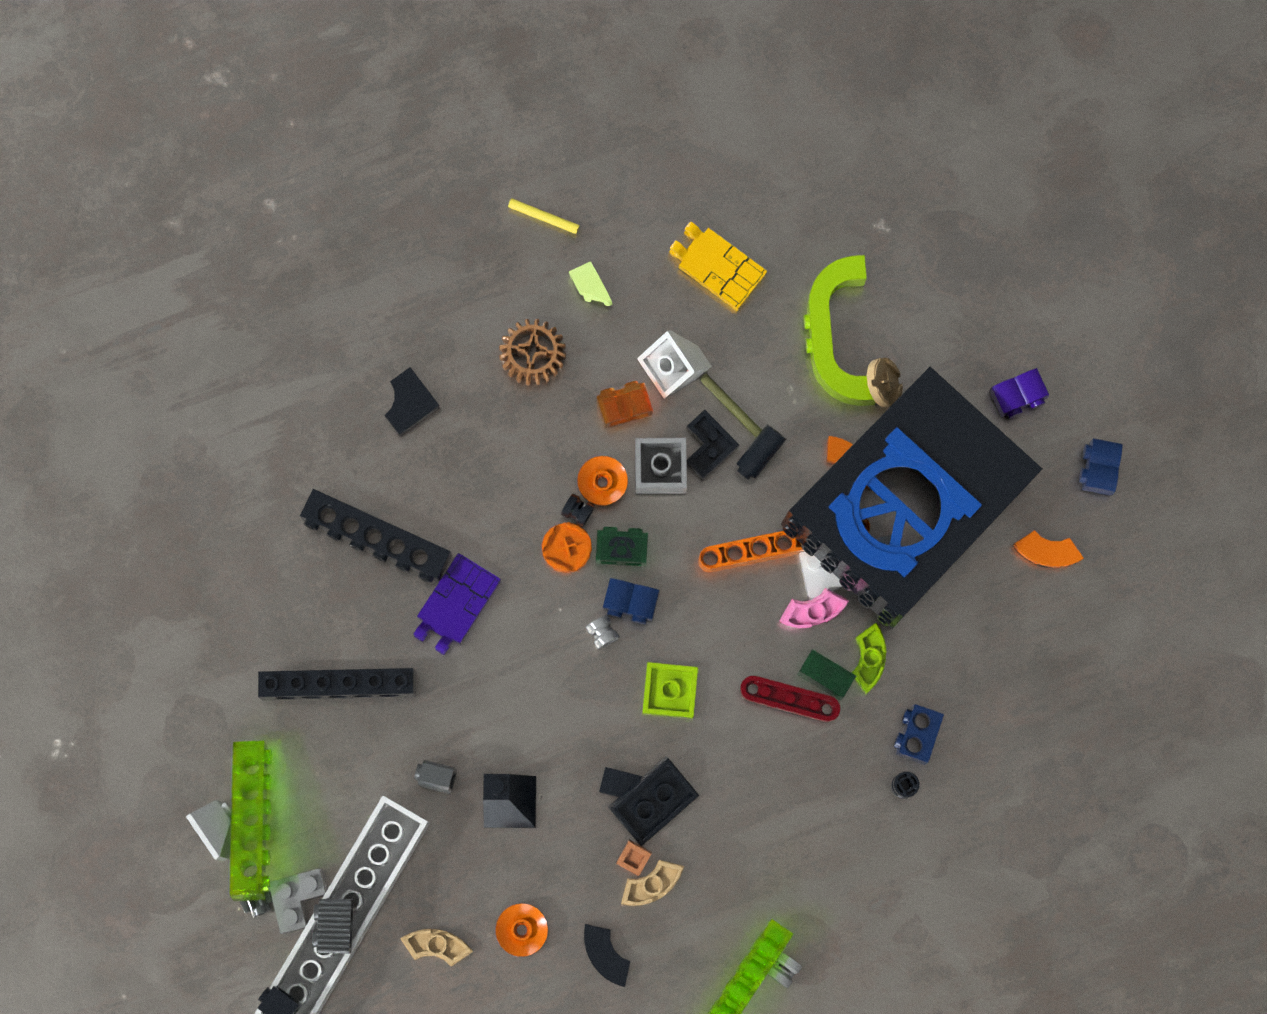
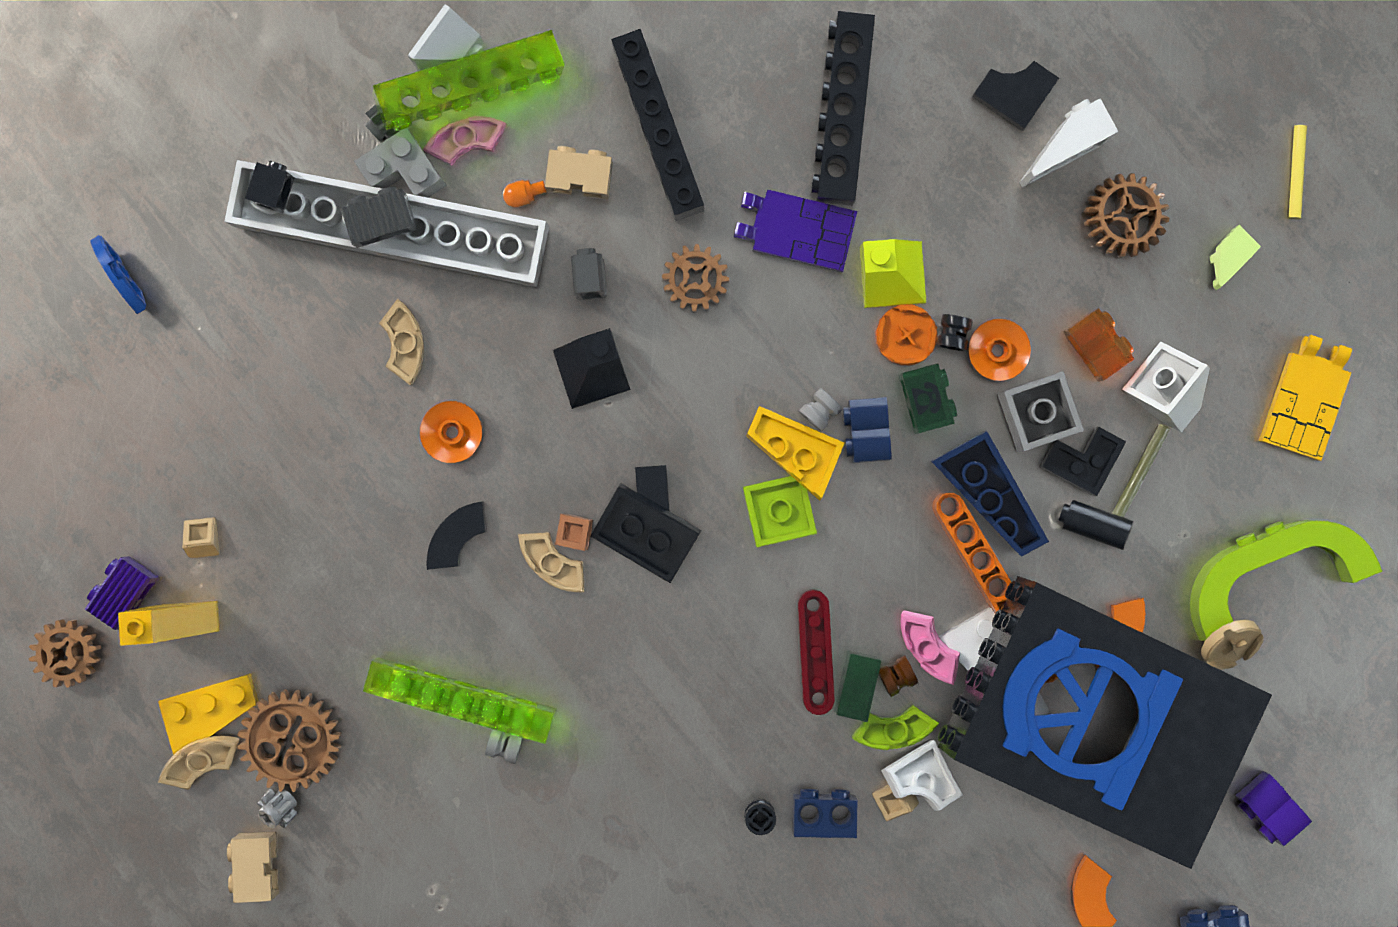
camera: 75 degrees right, 10 degrees up
none -> bright pink tile [423,116,507,166]
none -> orange cylinder [503,179,547,207]
none -> tan brick [545,146,613,199]
none -> medium nougat gear [662,244,729,313]
none -> yellow wing [746,406,845,501]
none -> neon yellow slope [859,239,926,308]
none -> tan slope [872,784,919,821]
none -> reddish brown wheel [877,655,919,697]
none -> white tile [881,740,963,811]
none -> dark blue wedge [931,430,1049,557]
none -> white slope [1019,98,1118,188]

